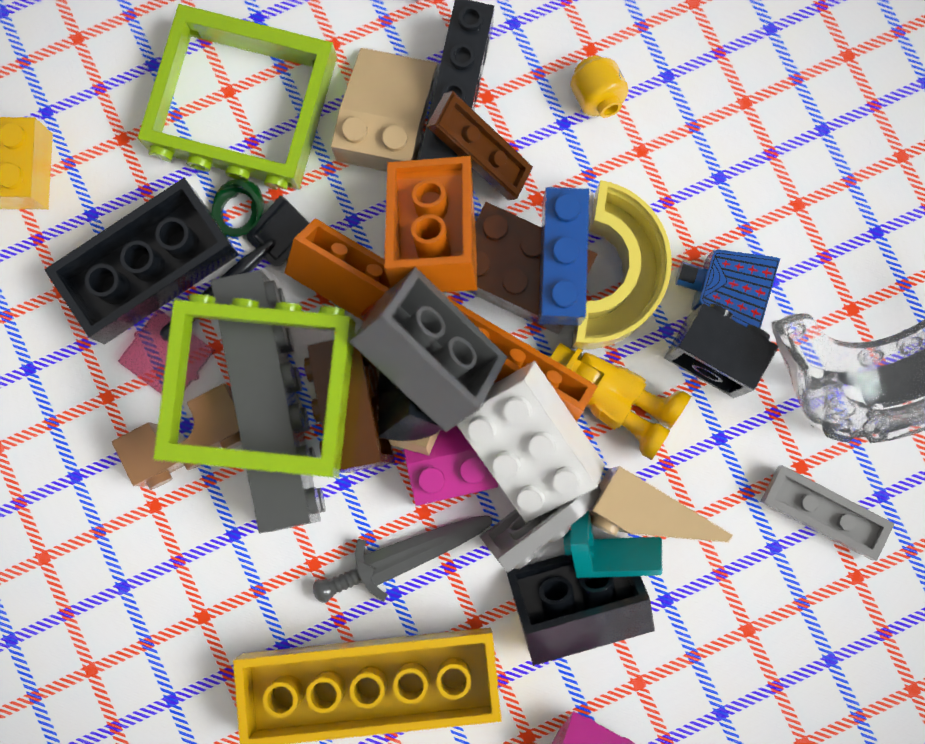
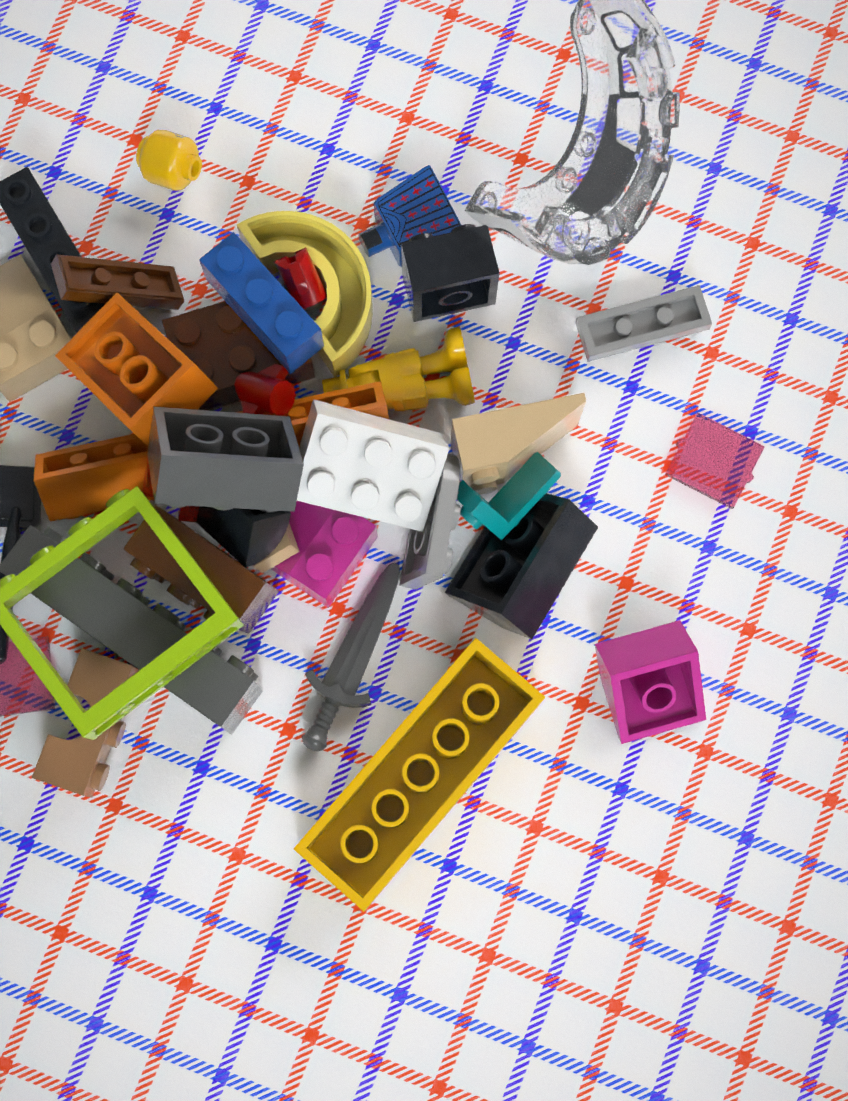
camera: 45 degrees left, 5 degrees down
none -> red piece [234,364,295,416]
none -> red piece [274,247,327,309]
none -> clear pink piece [665,412,765,509]

